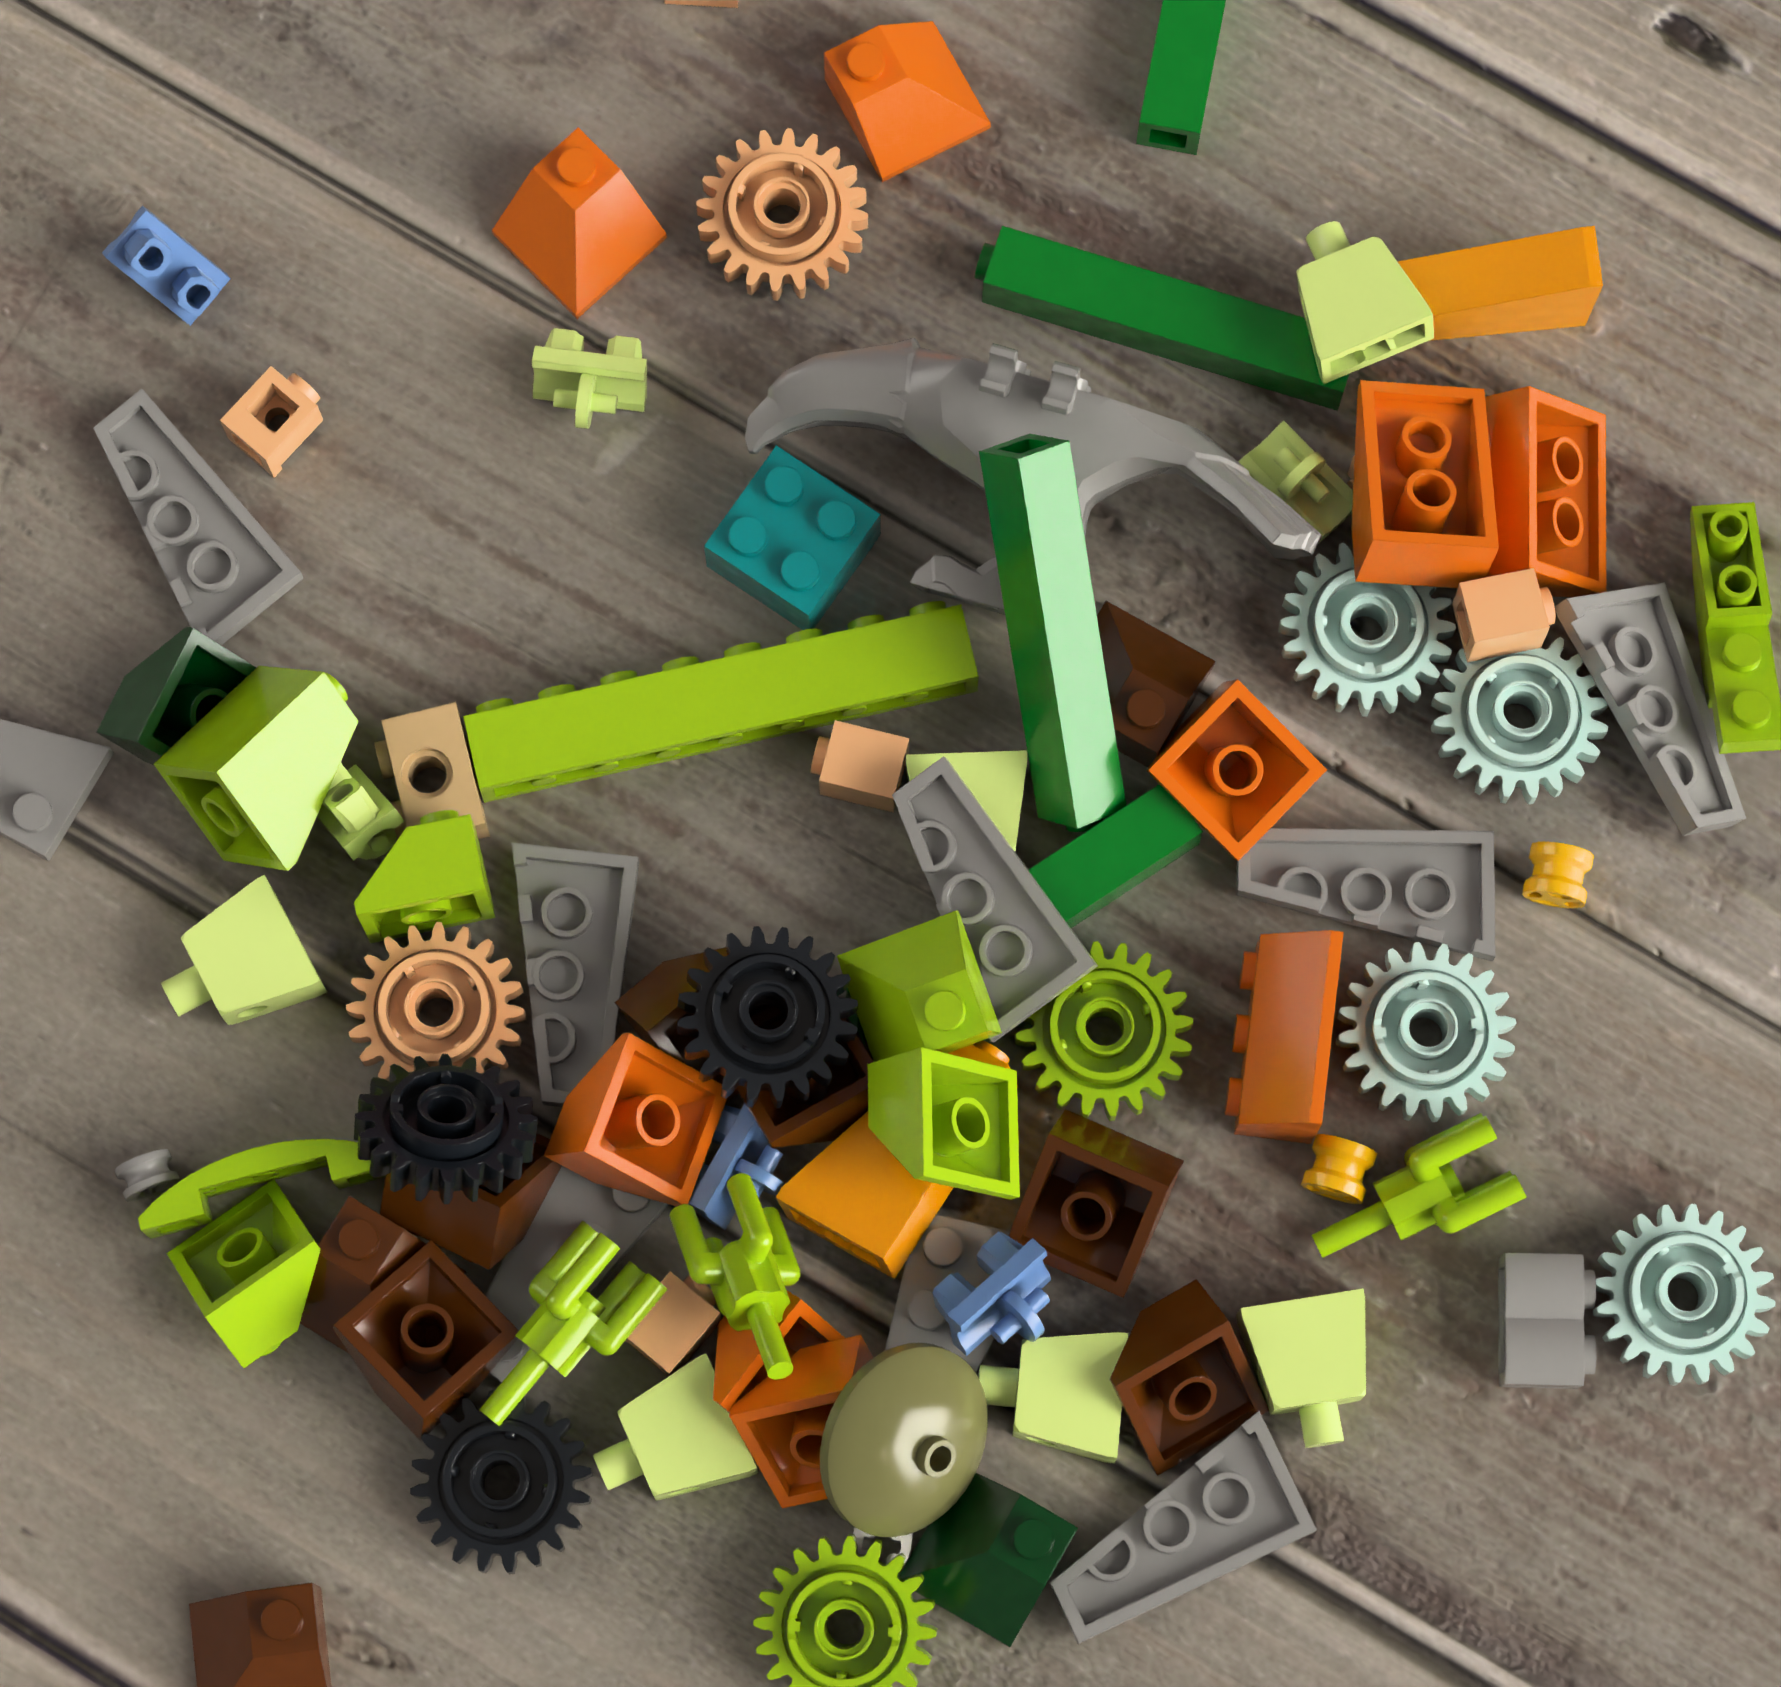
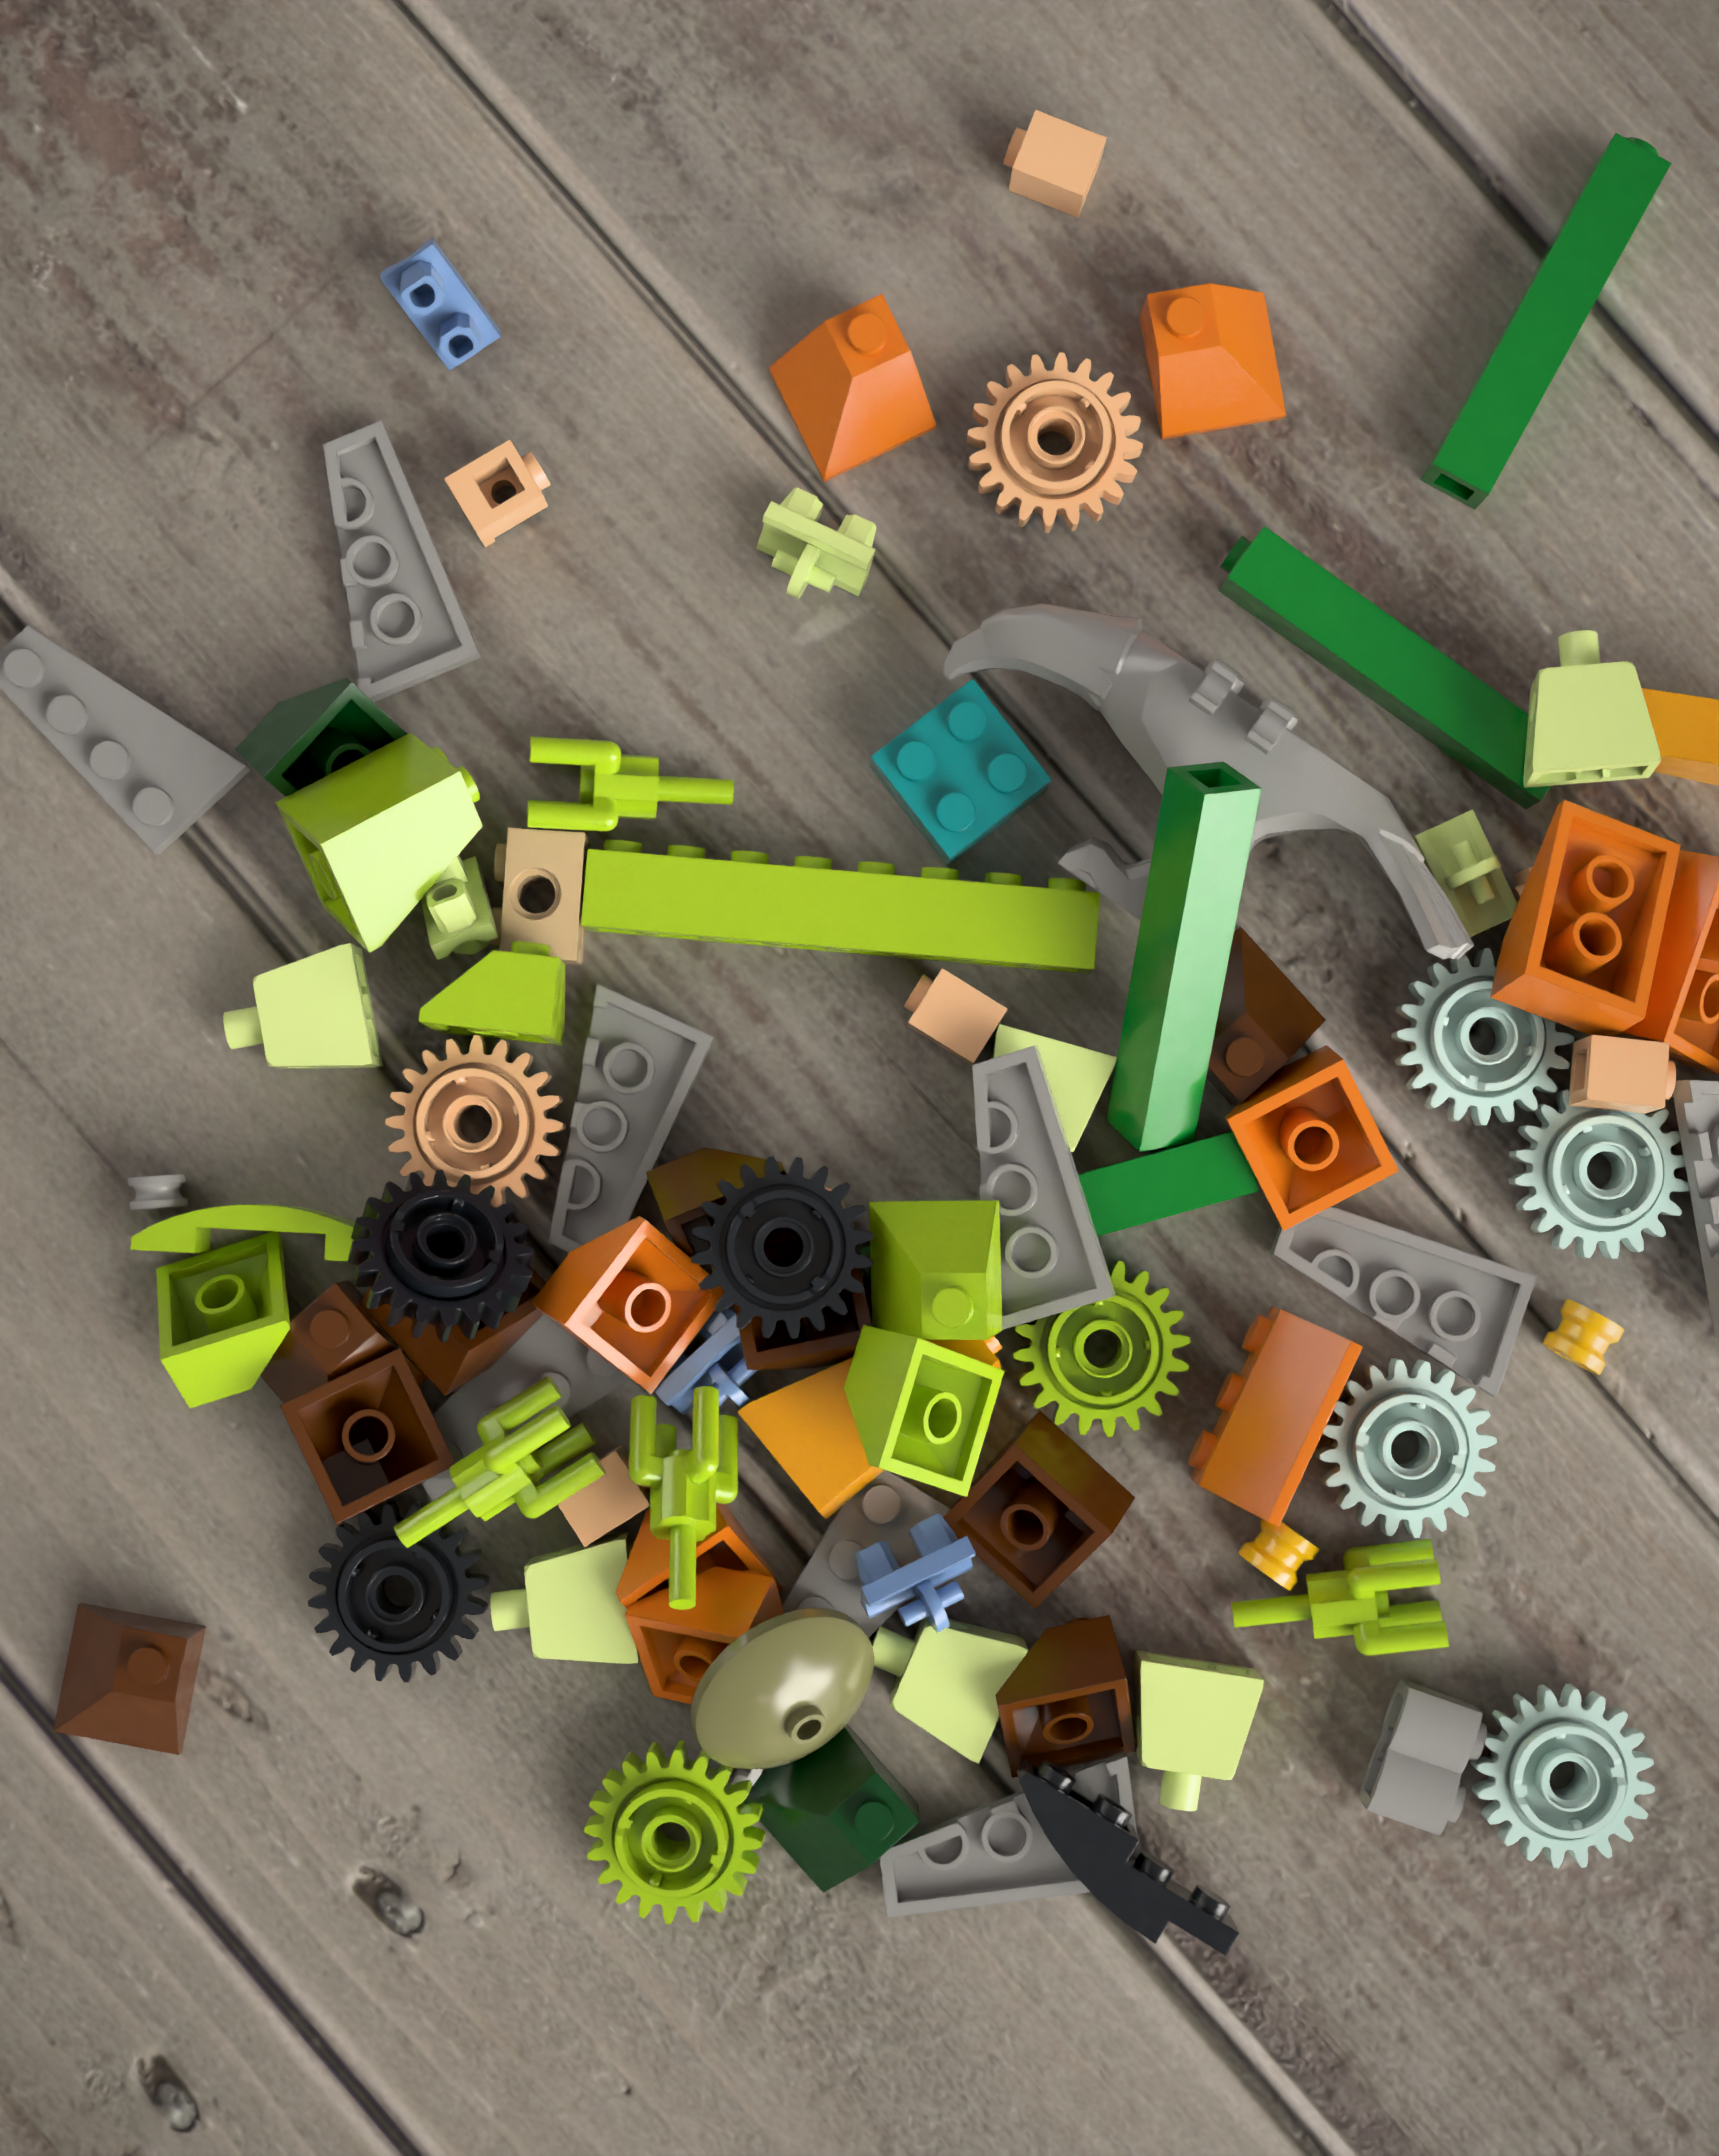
camera: 15 degrees right, 10 degrees up
none -> lime plant [527,736,734,831]
none -> black slope [1016,1758,1239,1956]

